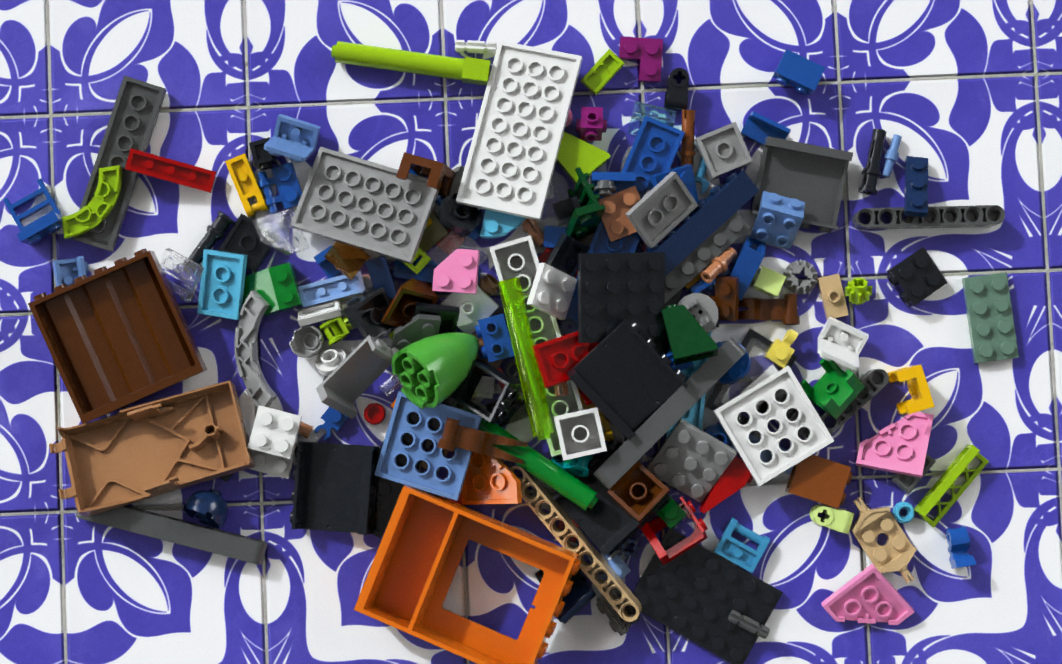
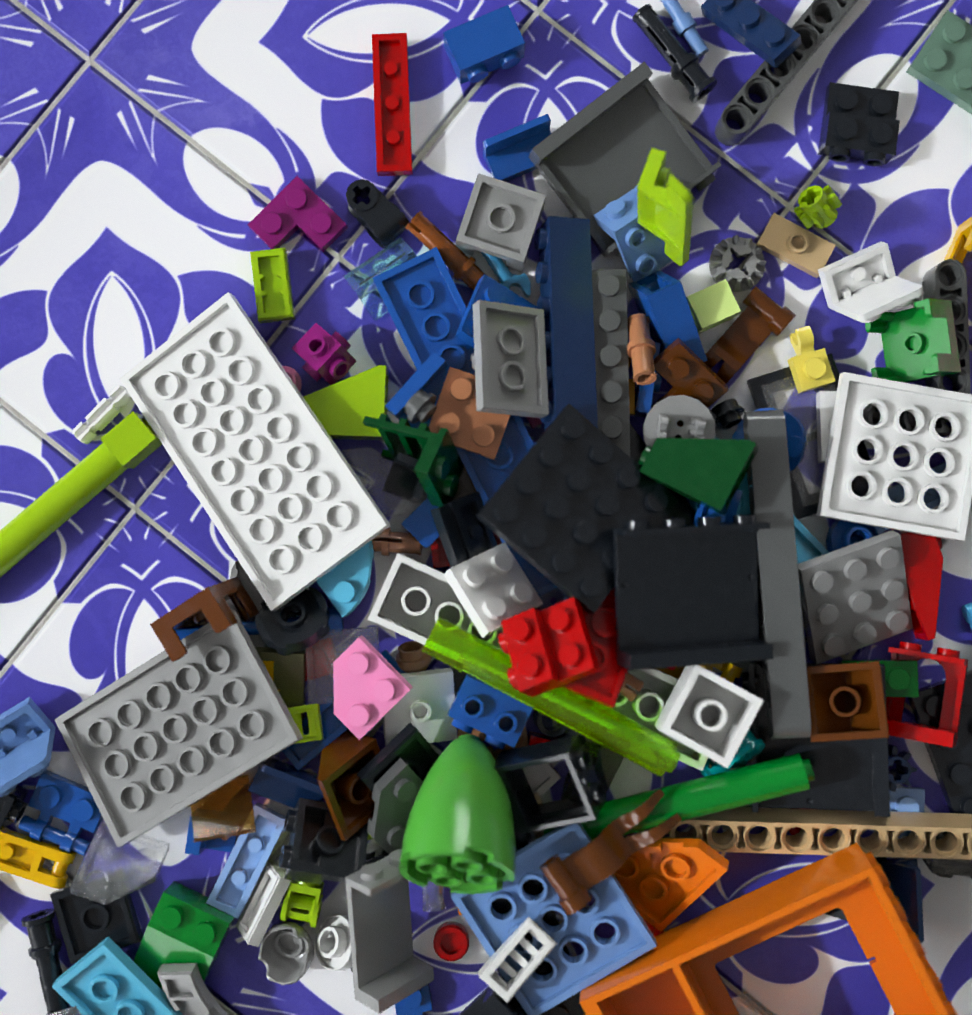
camera: 50 degrees left, 0 degrees up
none -> red plate [372,33,413,176]
none -> white slope [478,917,557,1003]
none -> red plate [498,597,600,698]
none -> lime plate [637,148,694,266]
none -> black plate [711,399,745,430]

